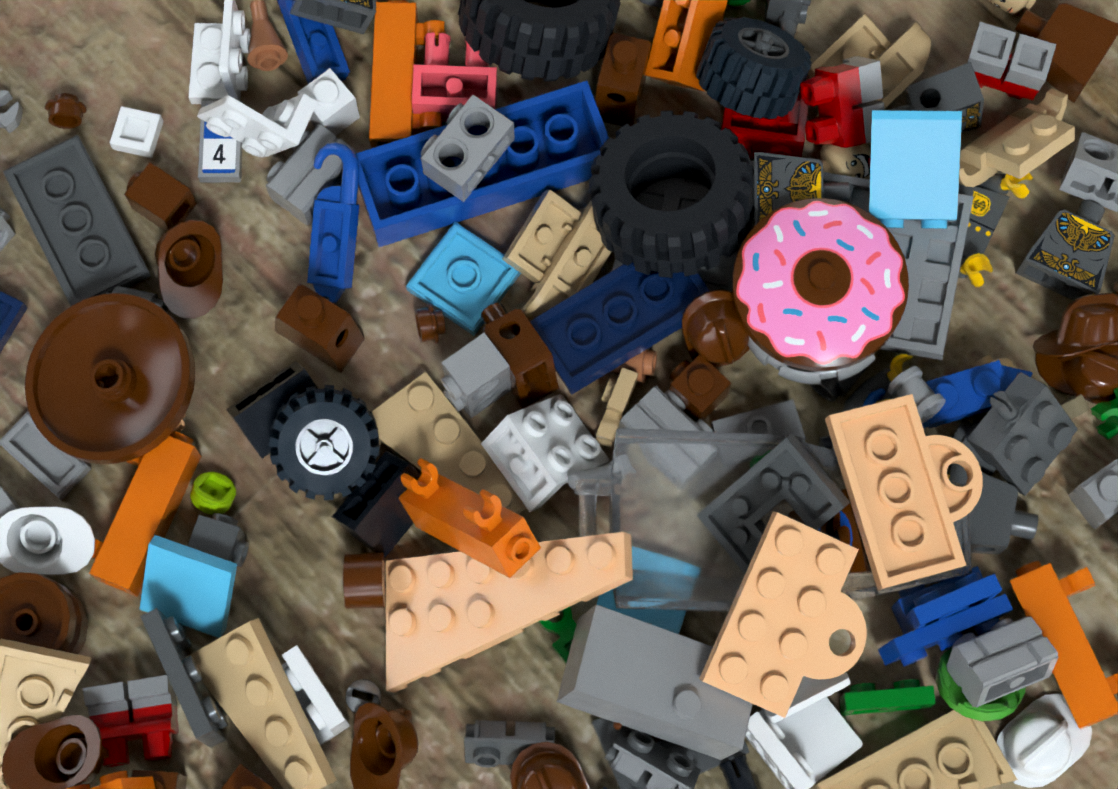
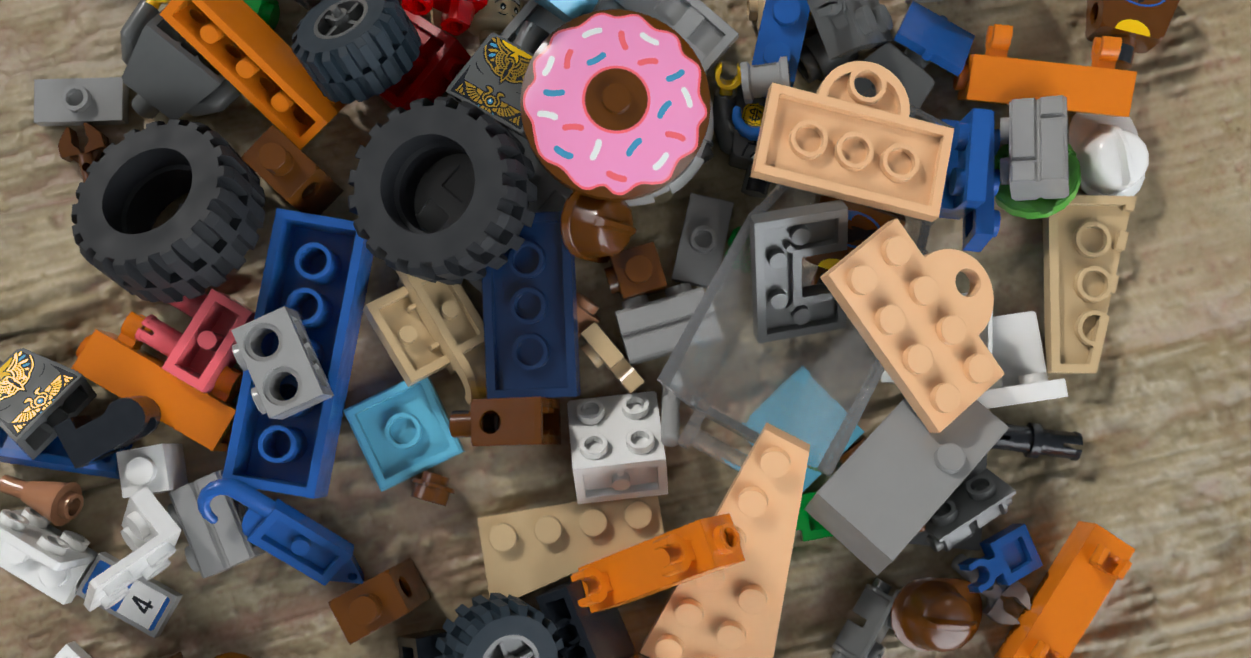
camera: 65 degrees left, 10 degrees up
light grey brick [441,333,511,418] -> none
green plate [839,679,936,716] -> none
none -> black leg [53,396,161,469]
none -> blue piece [893,1,975,76]

